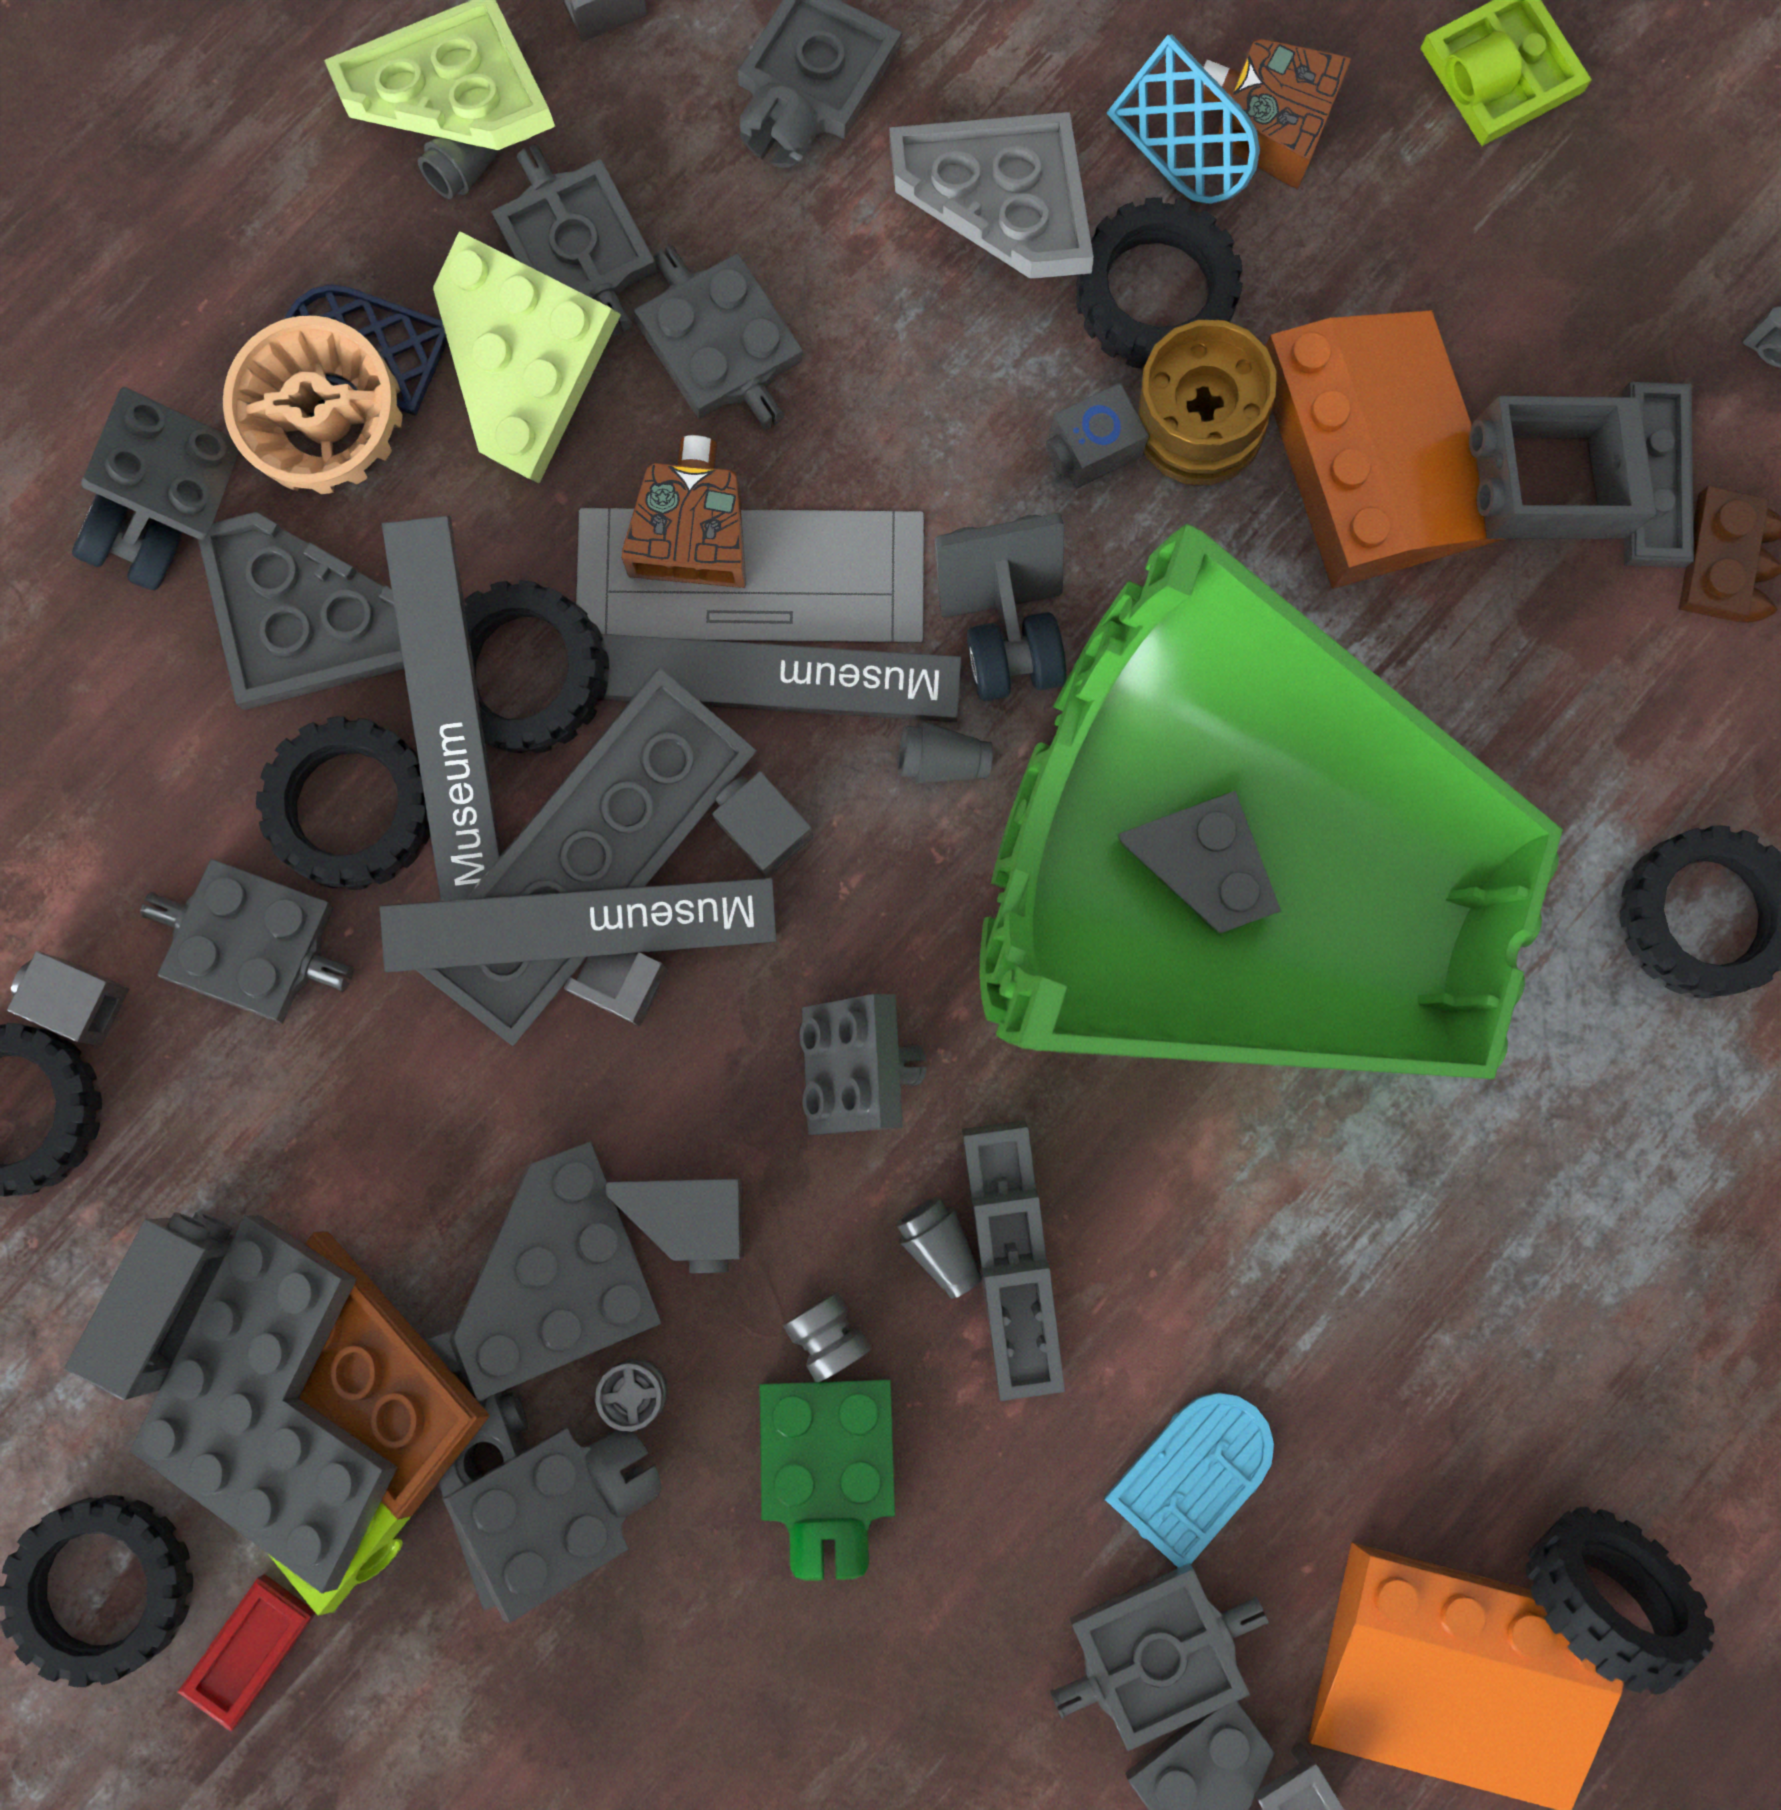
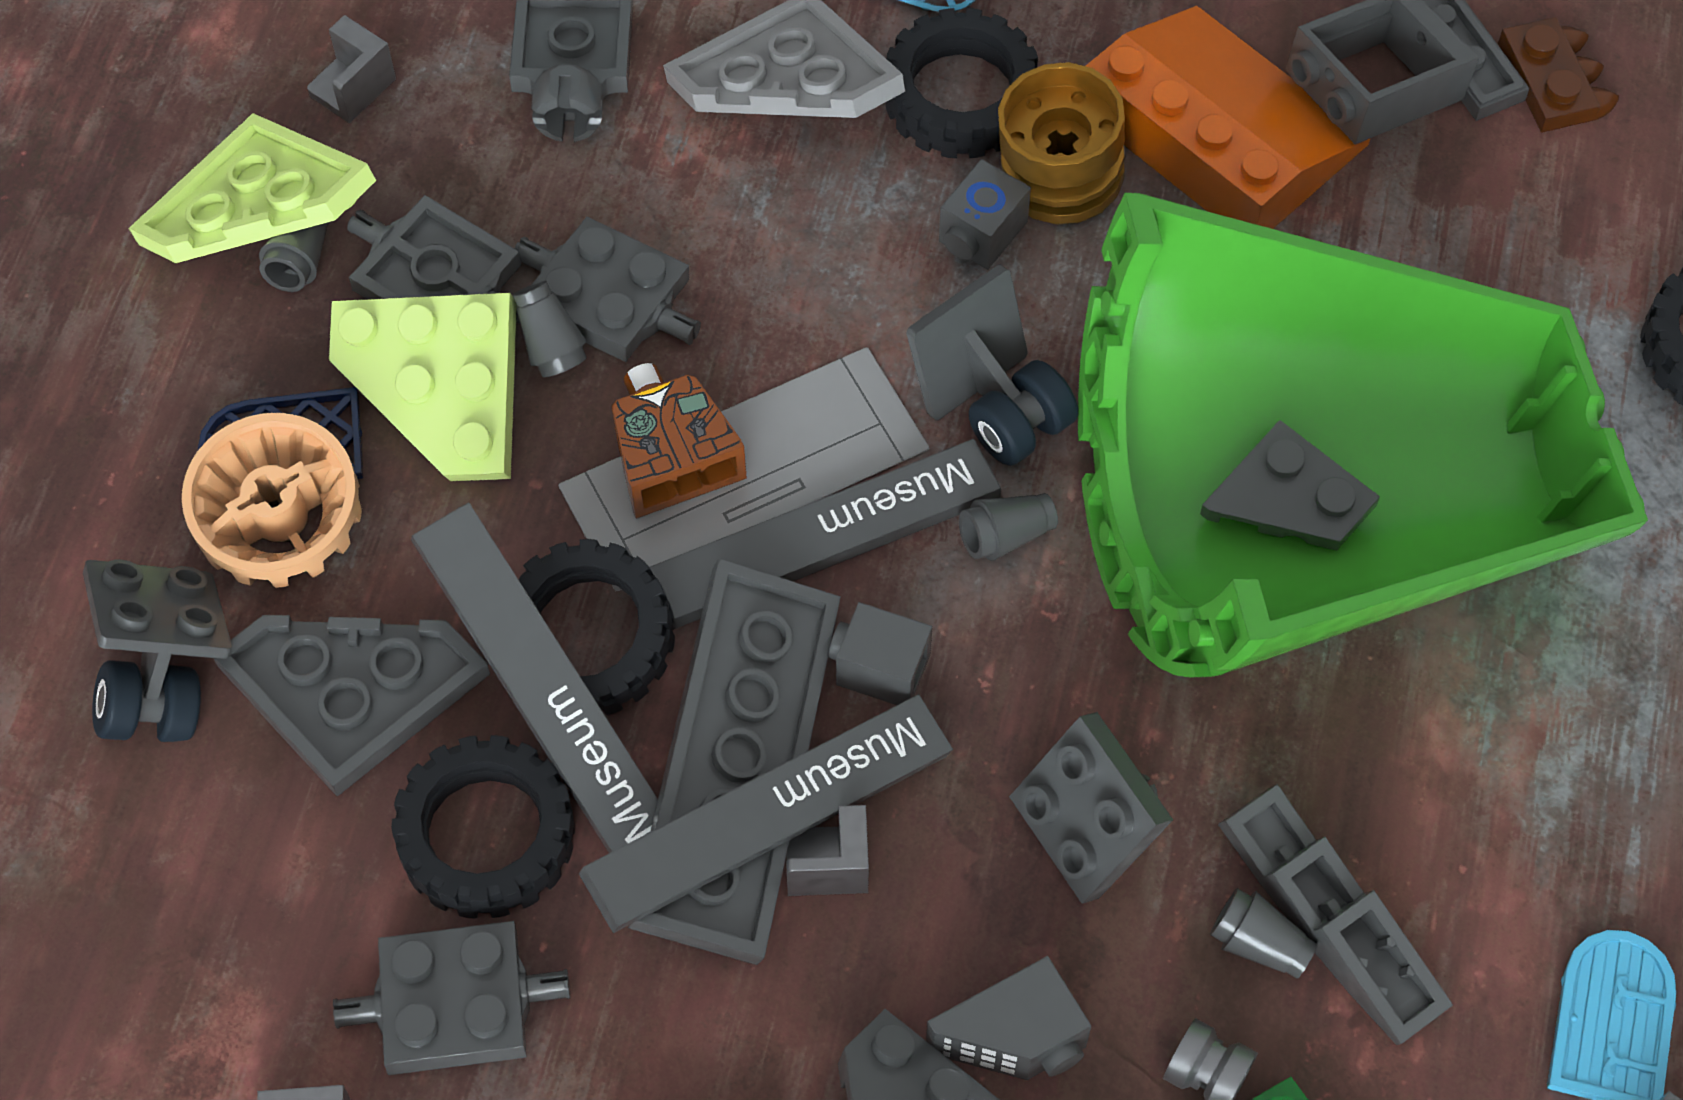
camera: 25 degrees left, 20 degrees down
none -> dark grey cone [513,281,587,377]

